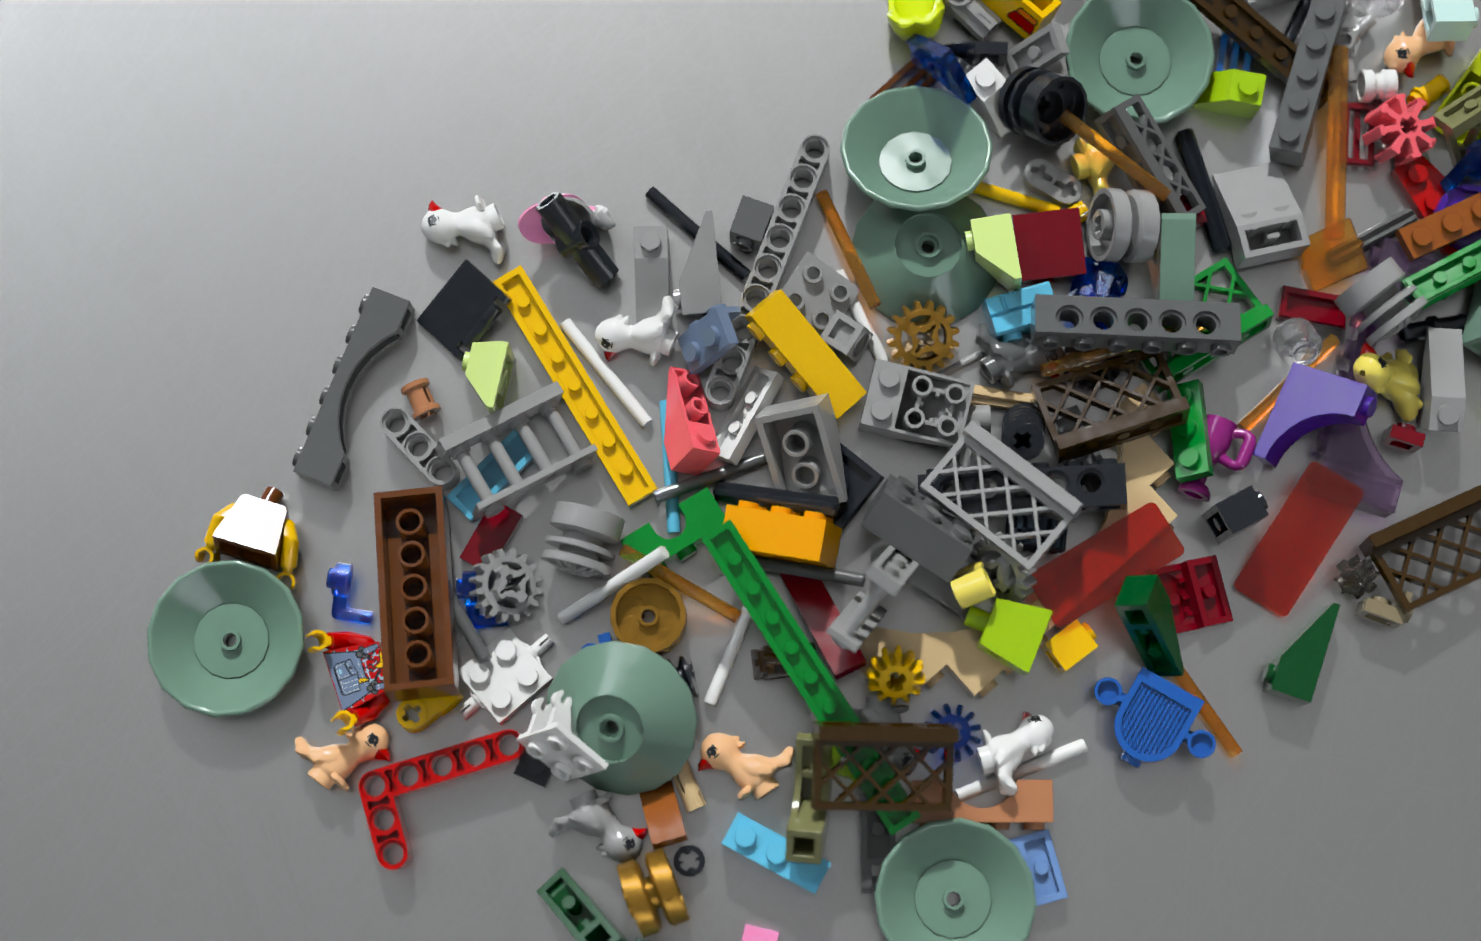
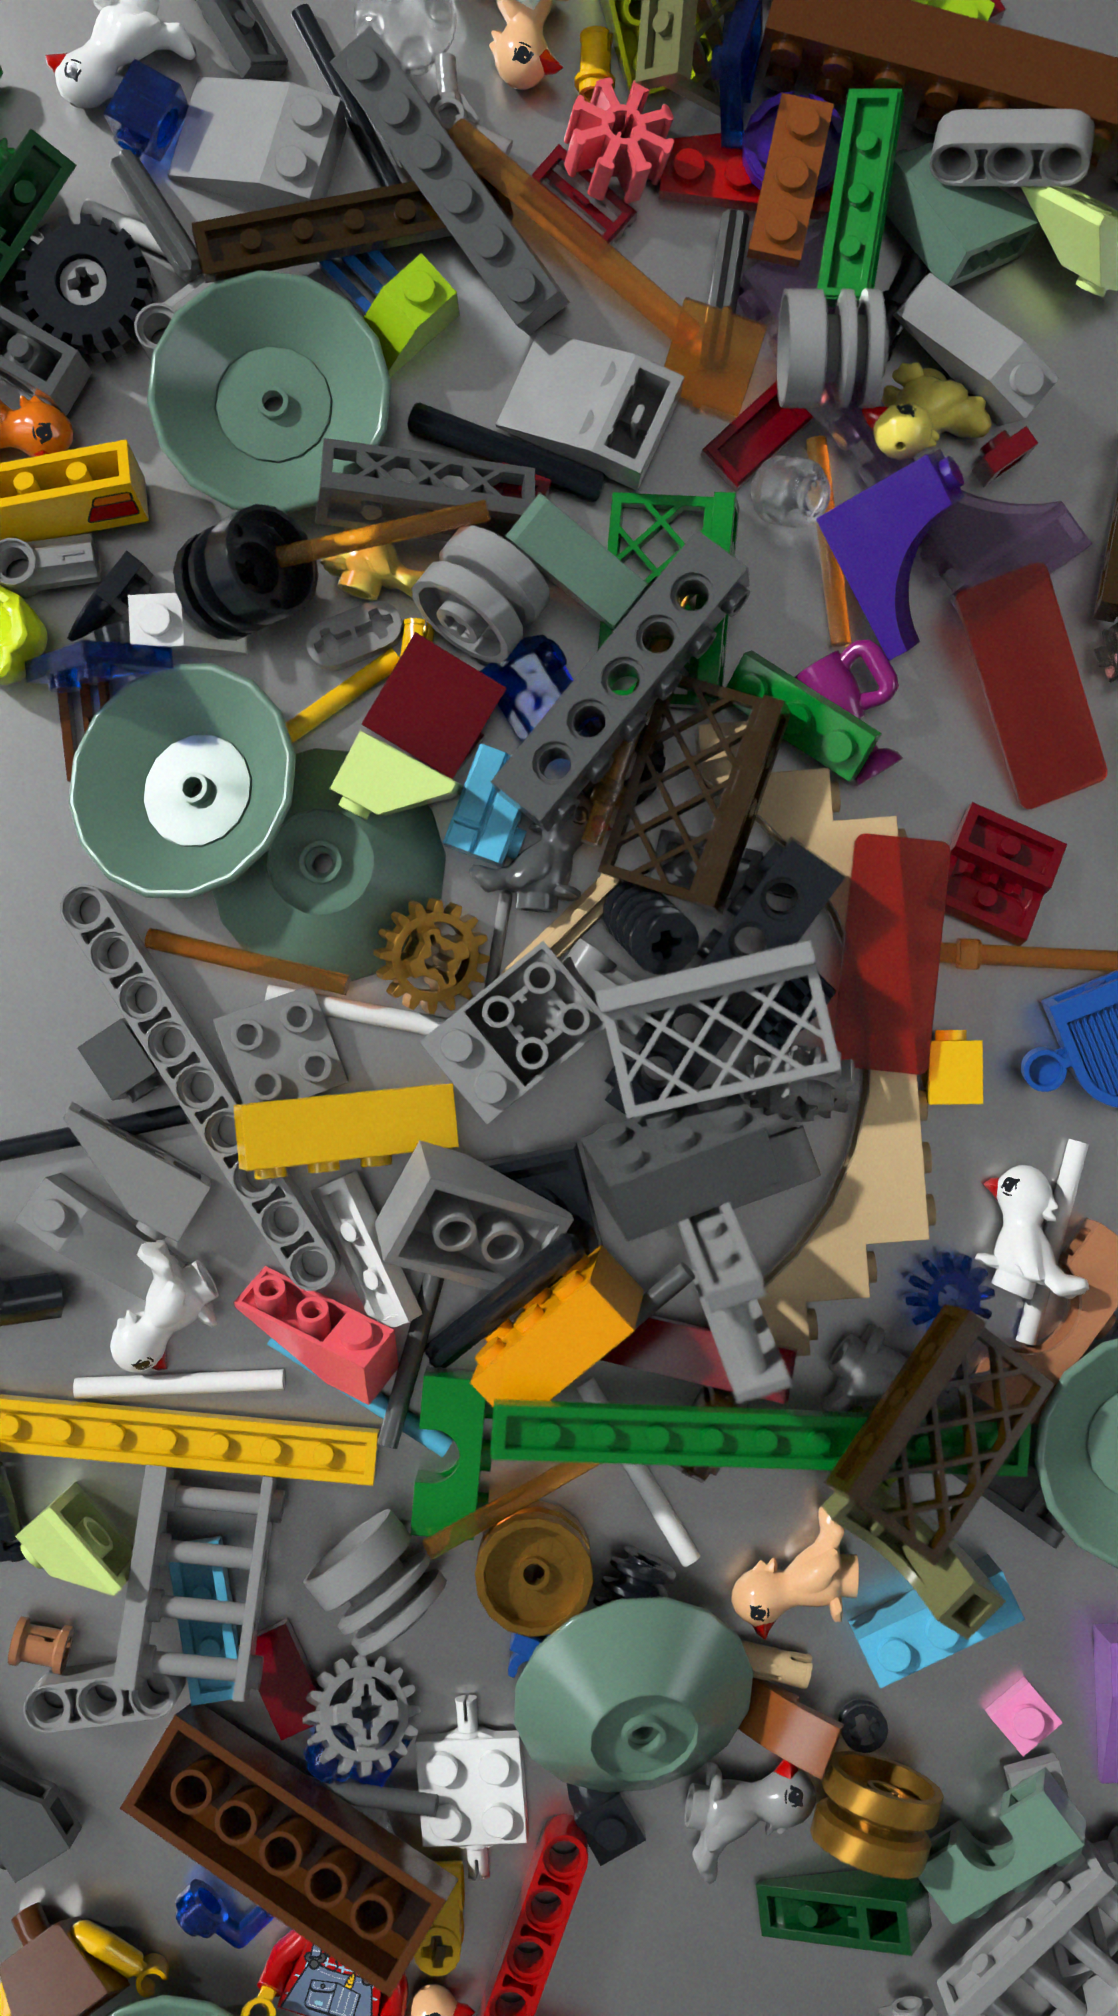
camera: 55 degrees left, 10 degrees up
white plate [517,690,609,781] -> none
white bar [558,546,669,625] -> none
sand blue bracket [677,304,742,374] -> none
light grey brick [821,310,873,363] -> none
yellow gear [866,644,926,706] -> none
light yellow piece [950,560,996,609] -> none
lime torso [963,598,1053,676] -> none
light grey plate [1007,22,1070,73] -> none
dark green slope [1114,574,1184,676] -> none
black brick [1201,485,1269,545] -> none
white wheel [1356,69,1398,103] -> none

